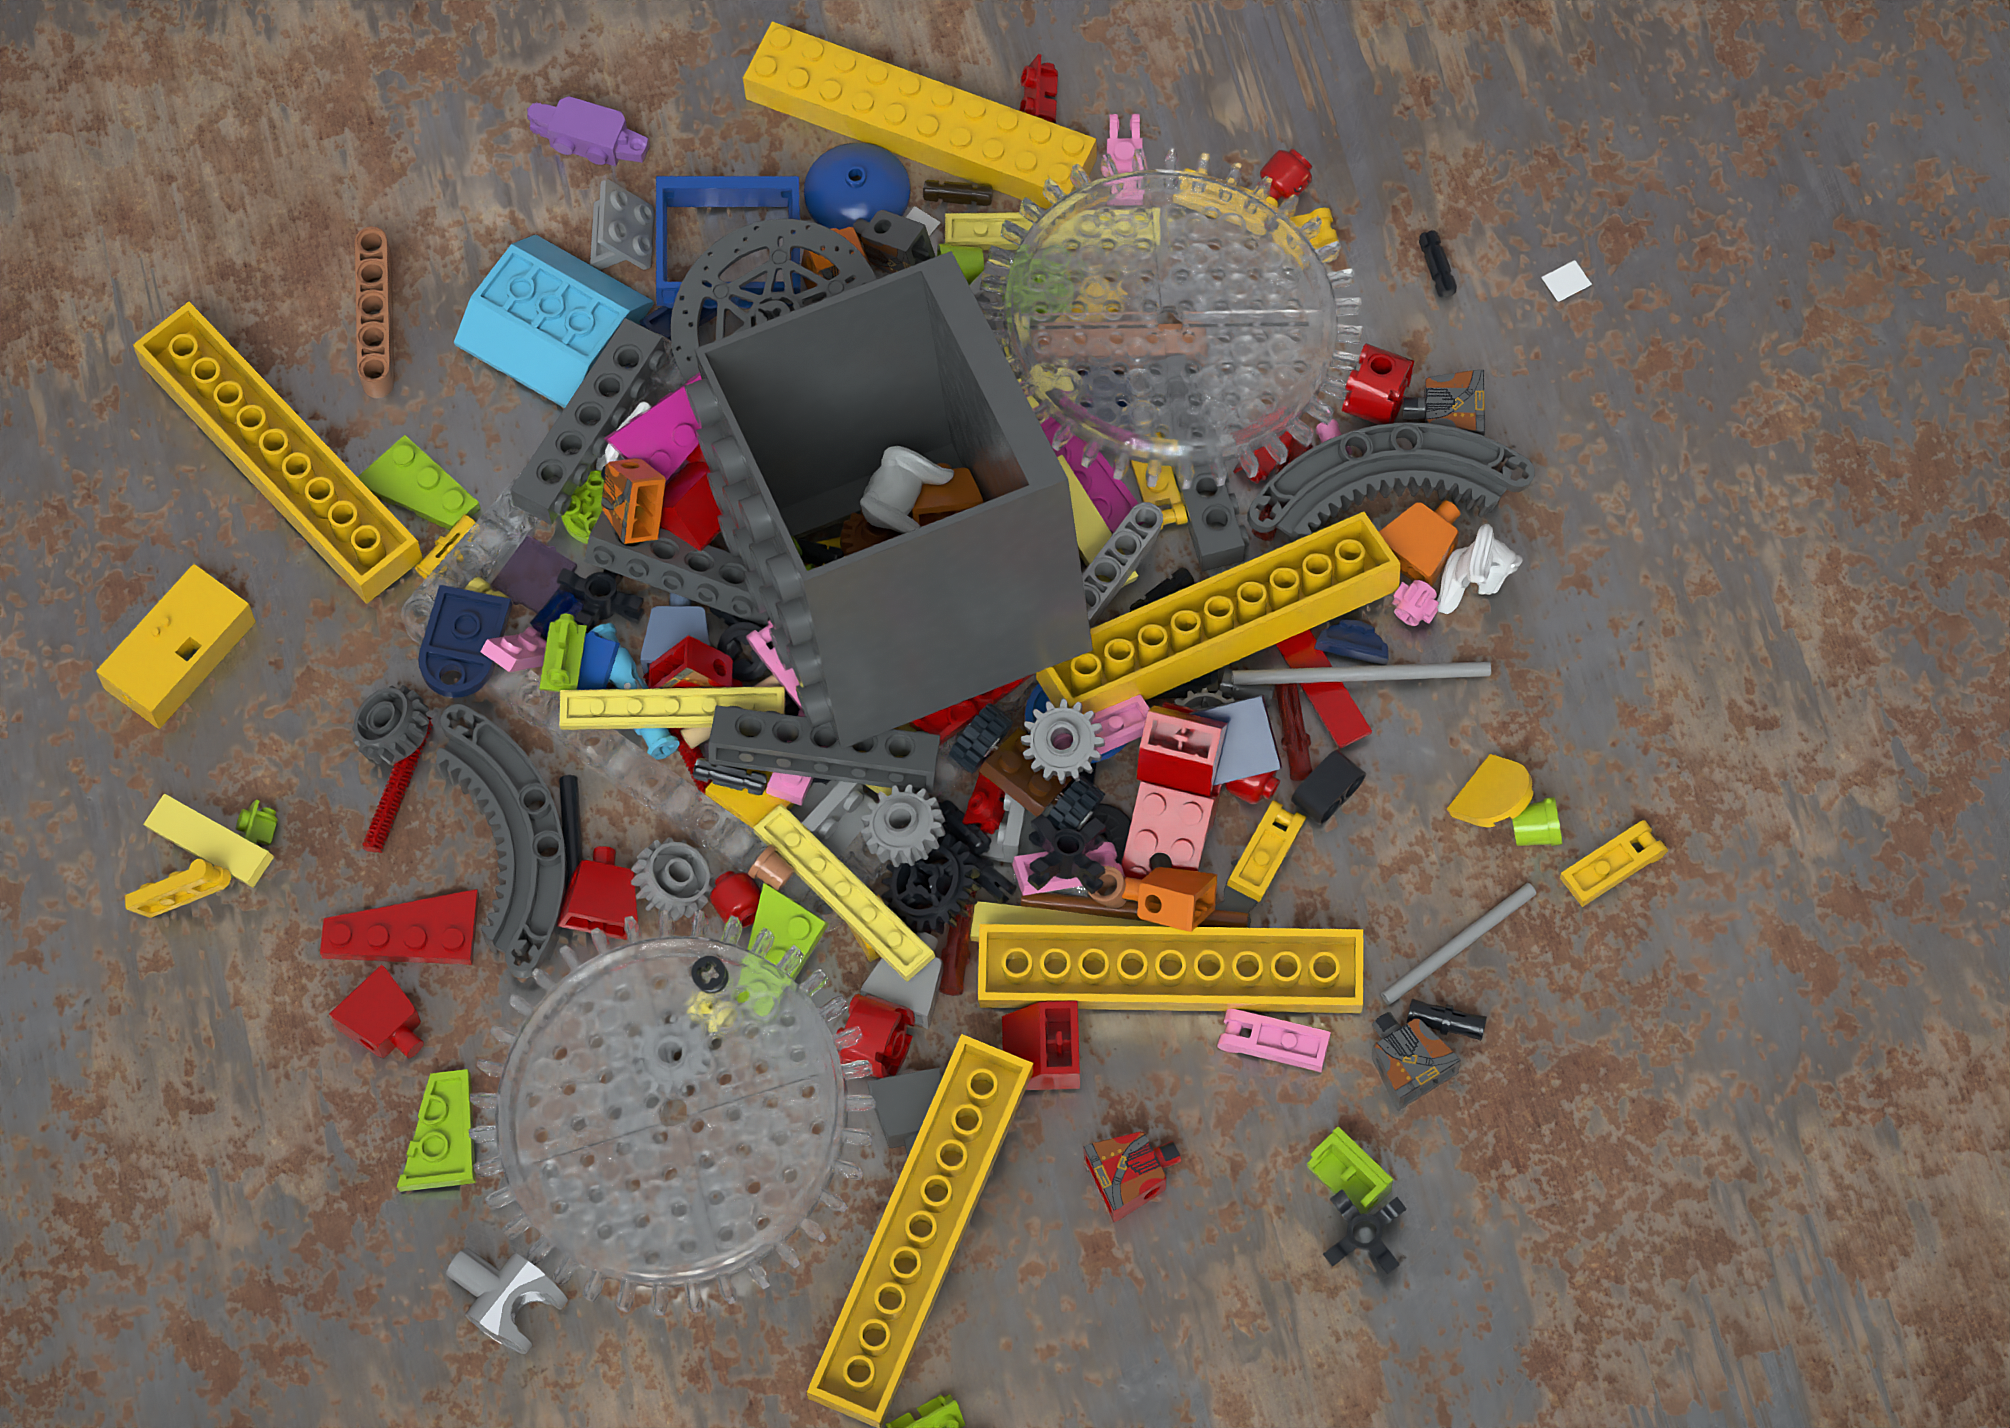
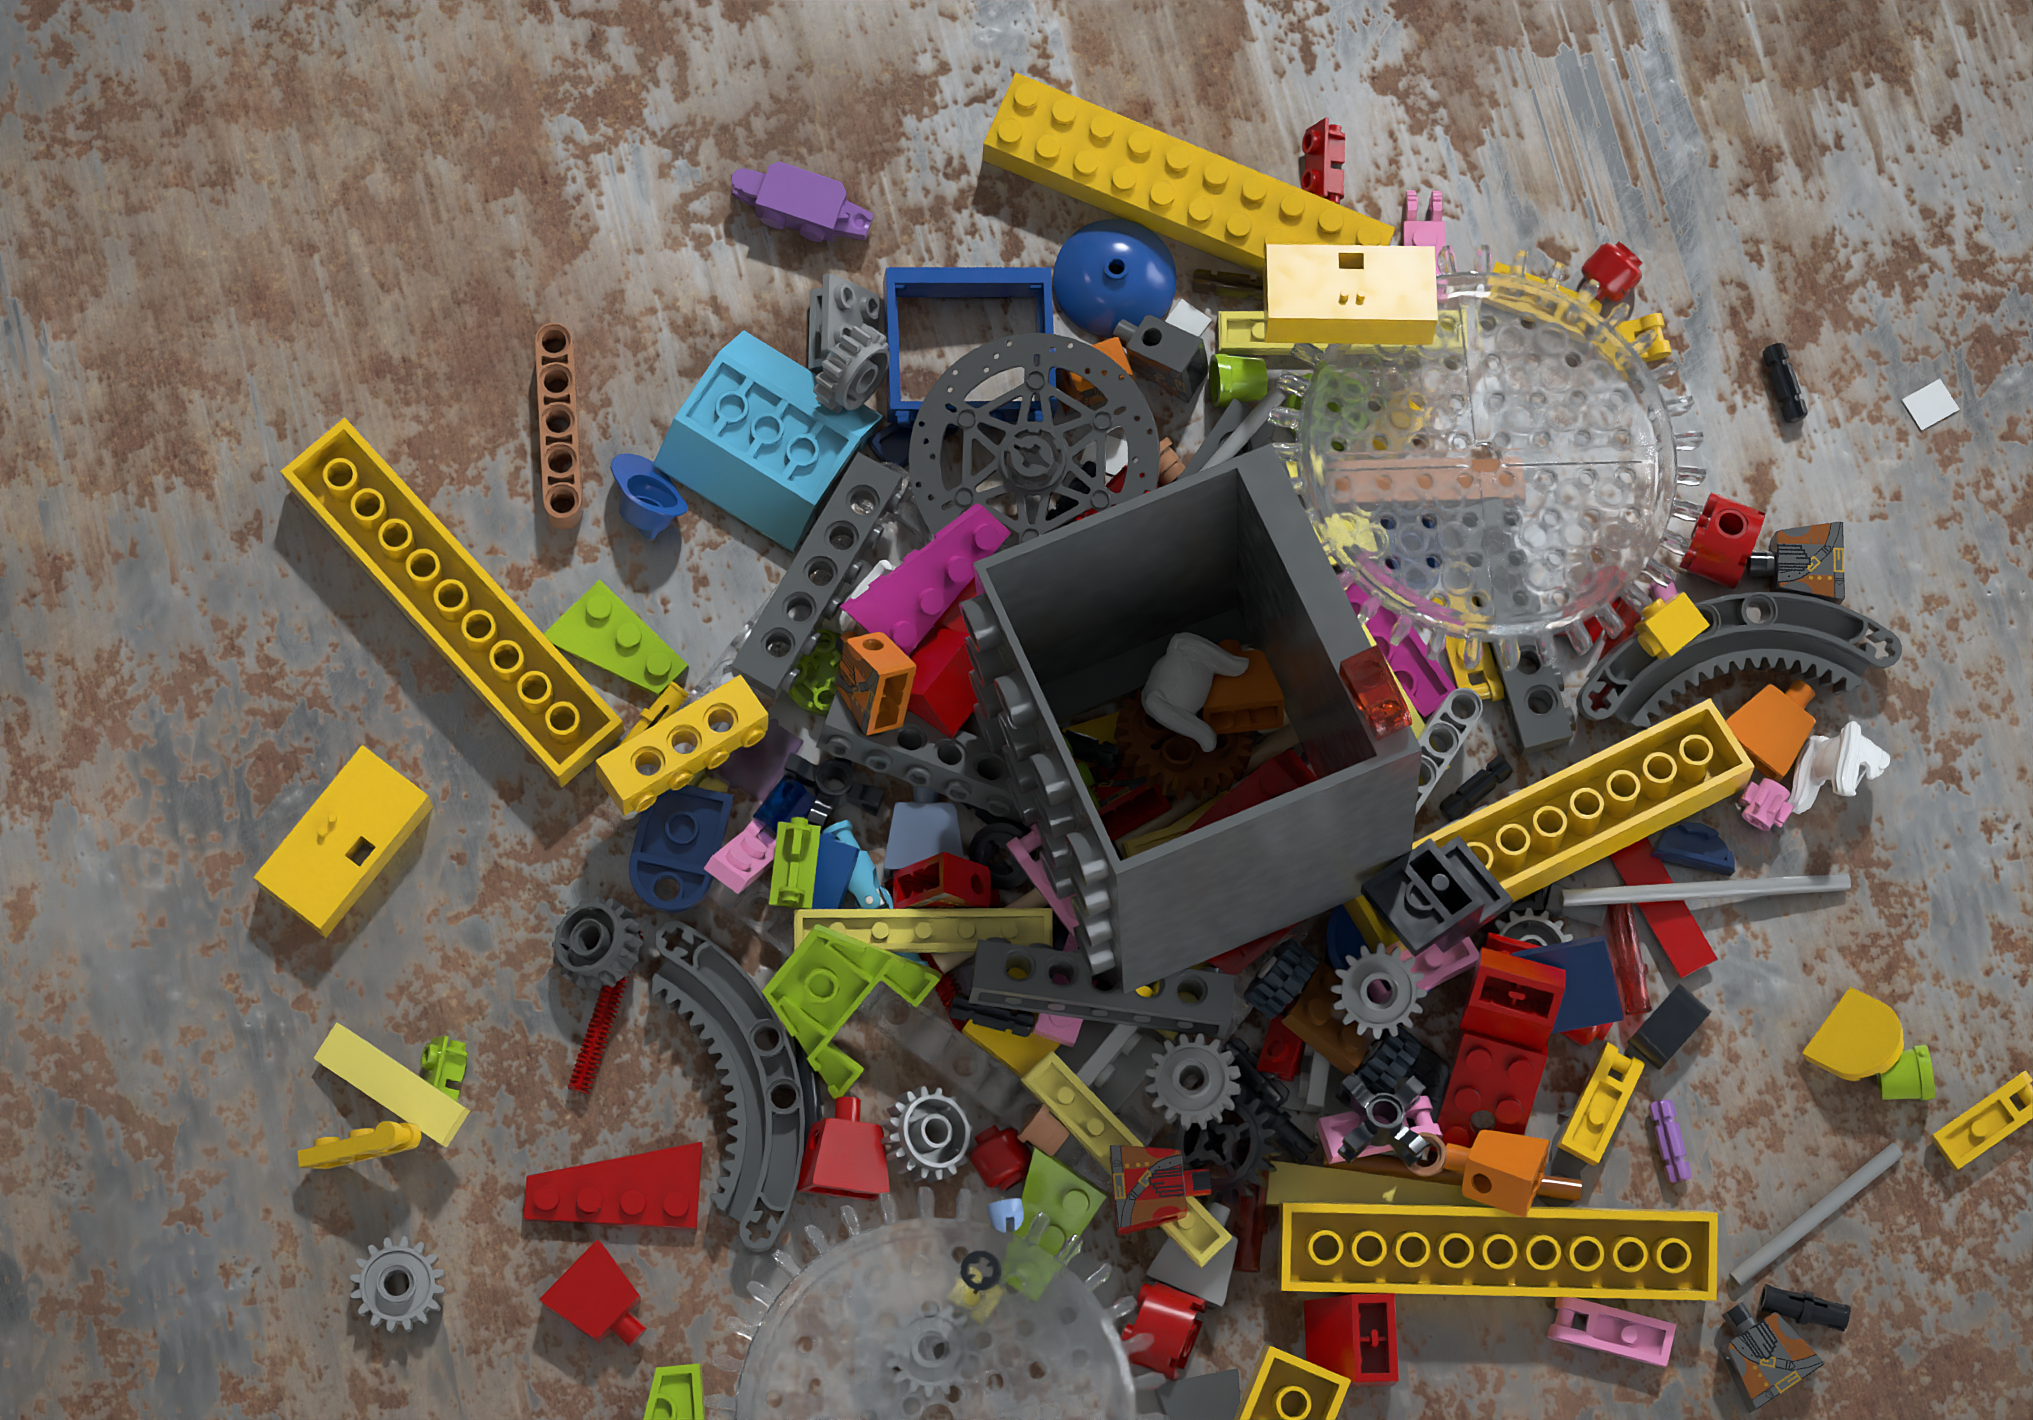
camera: 10 degrees left, 10 degrees up
none -> light grey gear [350,1236,447,1334]
none -> yellow brick [595,674,769,816]
none -> blue piece [610,453,688,540]
none -> lime wing [762,924,942,1099]
none -> light grey gear [813,324,891,413]
none -> light blue hinge [987,1198,1024,1233]
none -> torso [1110,1145,1211,1235]
none -> brick [1263,244,1438,345]
none -> clear red leg [1338,644,1412,741]
none -> black bracket [1360,835,1513,958]
none -> yellow brick [1634,592,1709,660]
none -> medium lavender axle [1648,1099,1692,1184]

